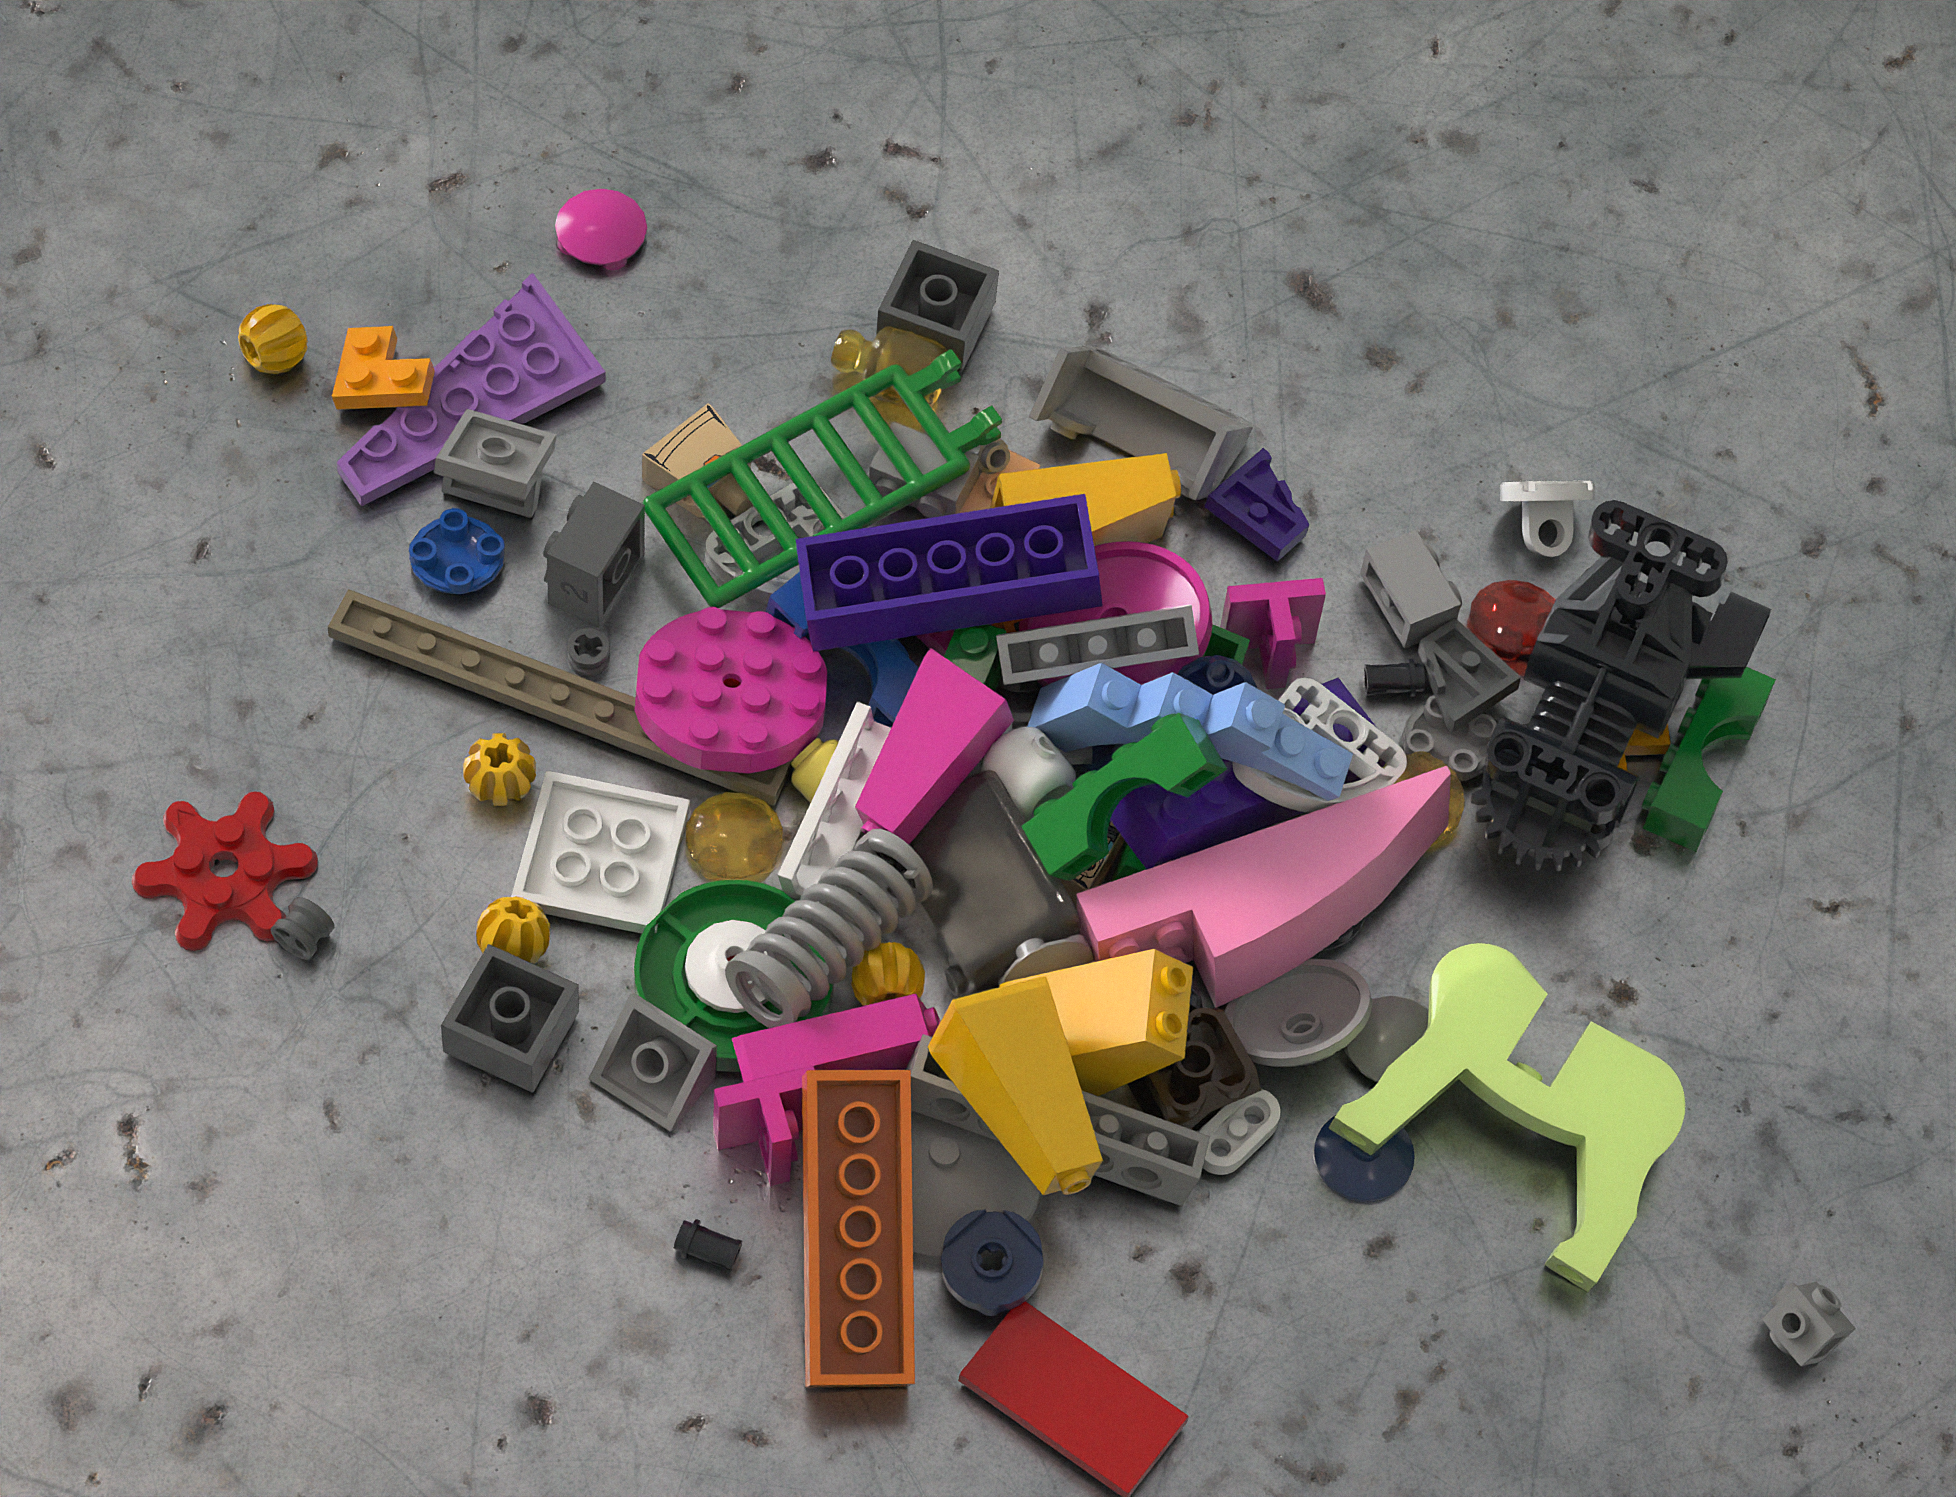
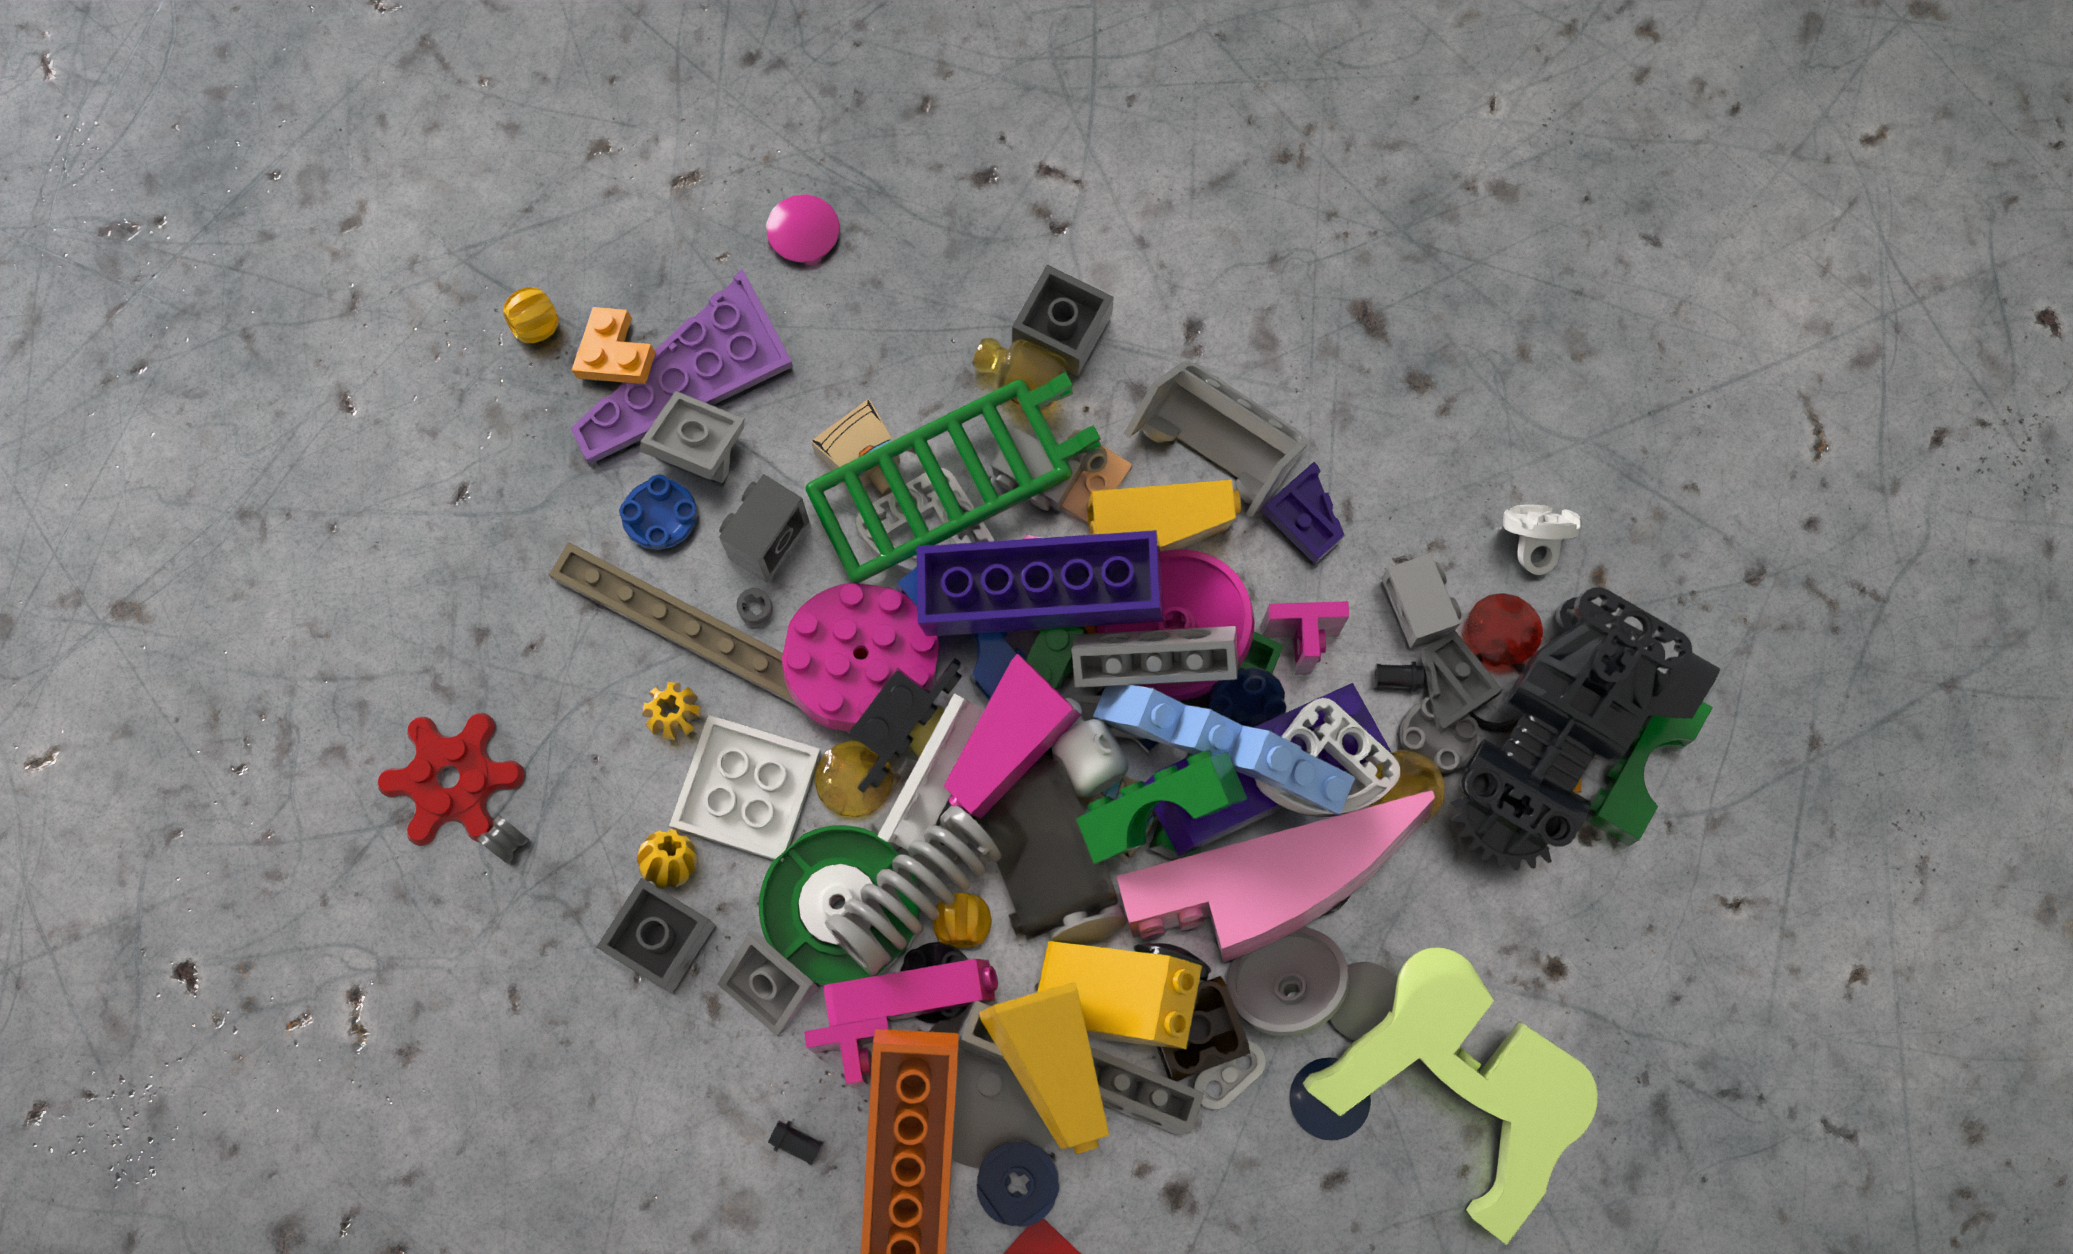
camera: 10 degrees right, 15 degrees up
none -> black bracket [849,658,962,793]

